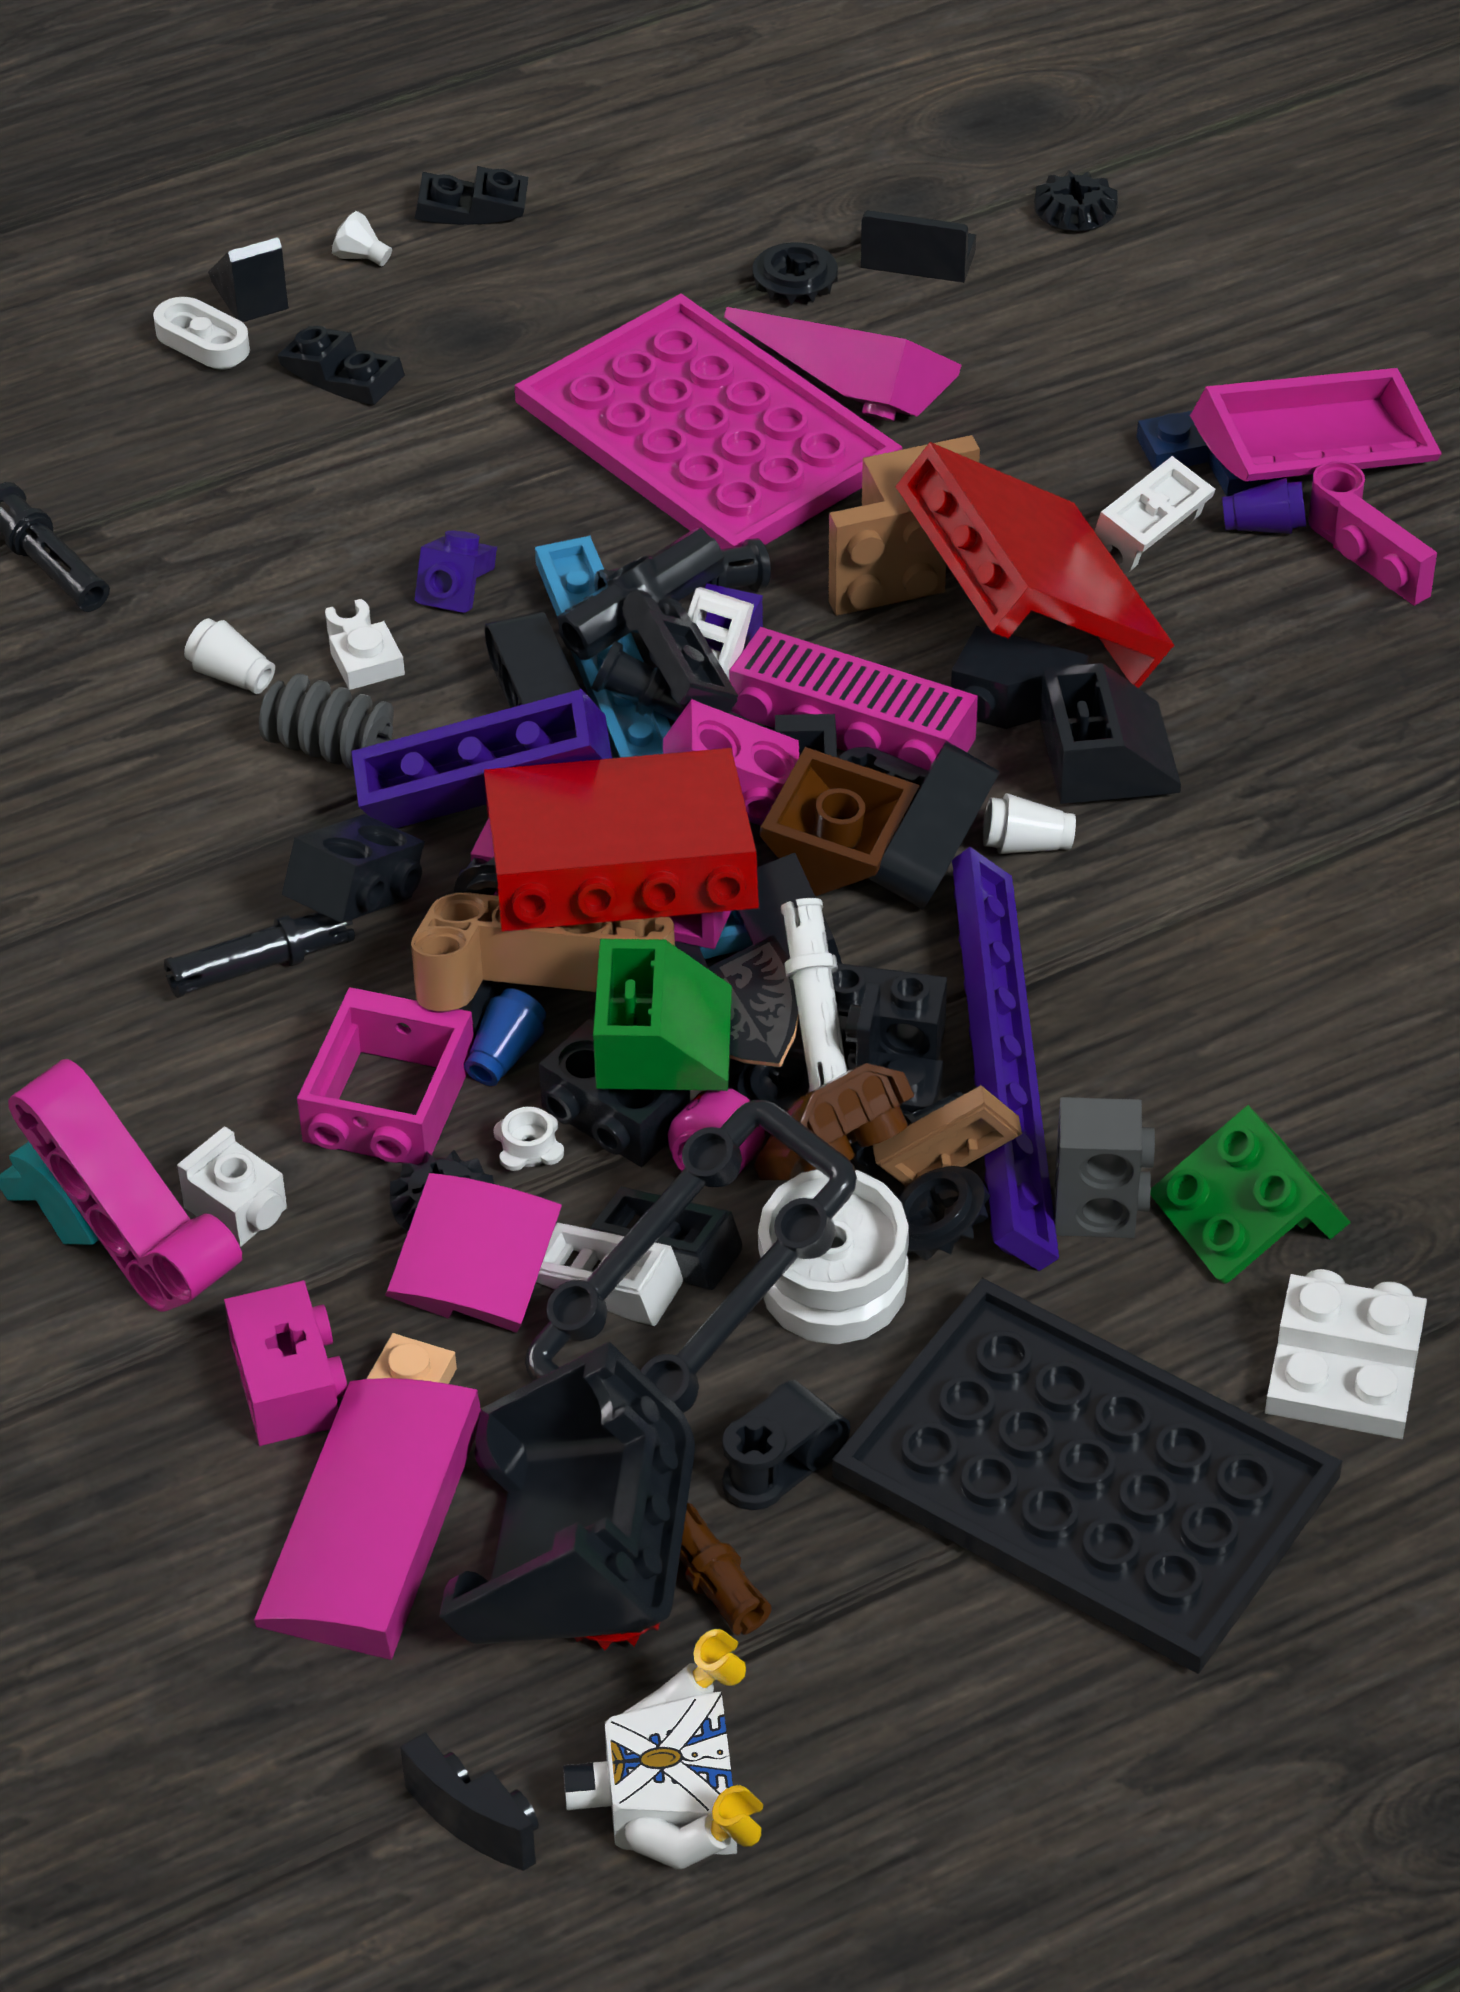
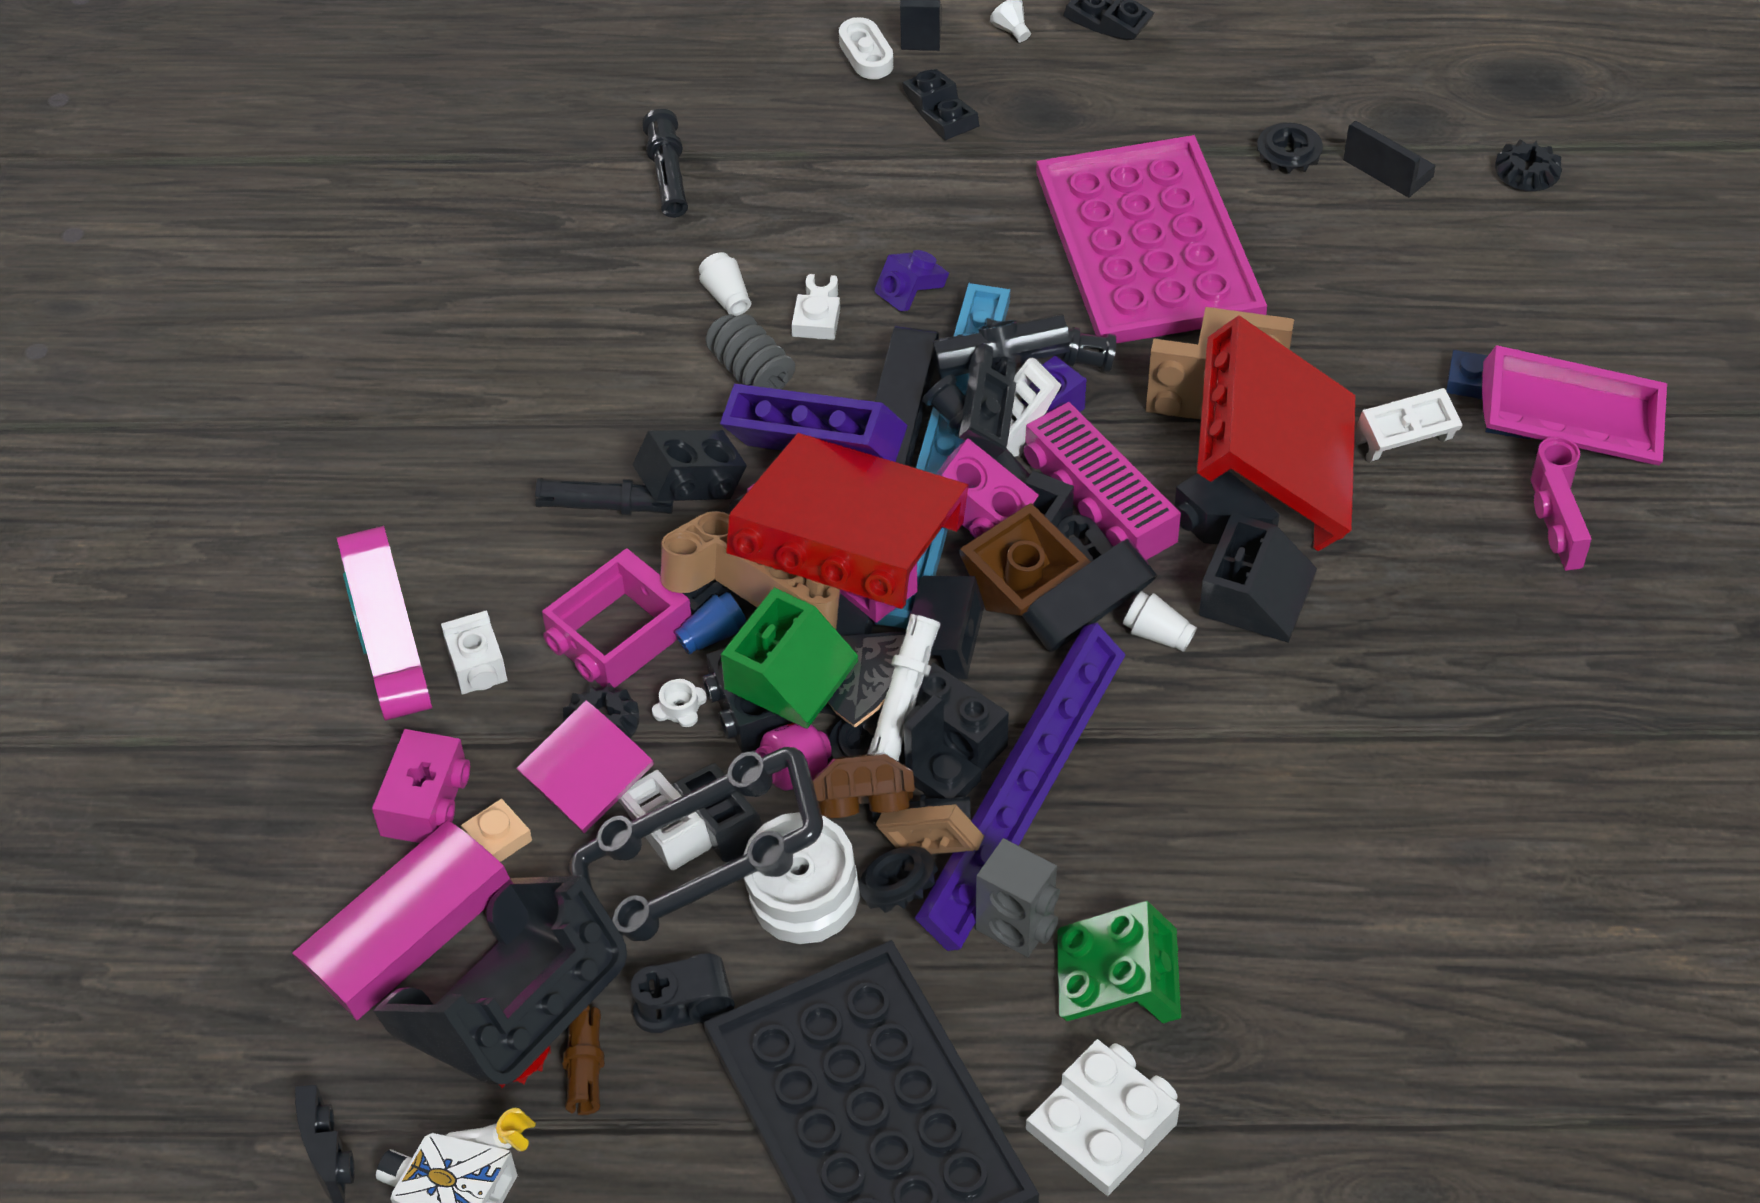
camera: 30 degrees right, 5 degrees up
dark pink wedge [724,307,961,422] -> none
dark purple cone [1222,478,1306,534] -> none

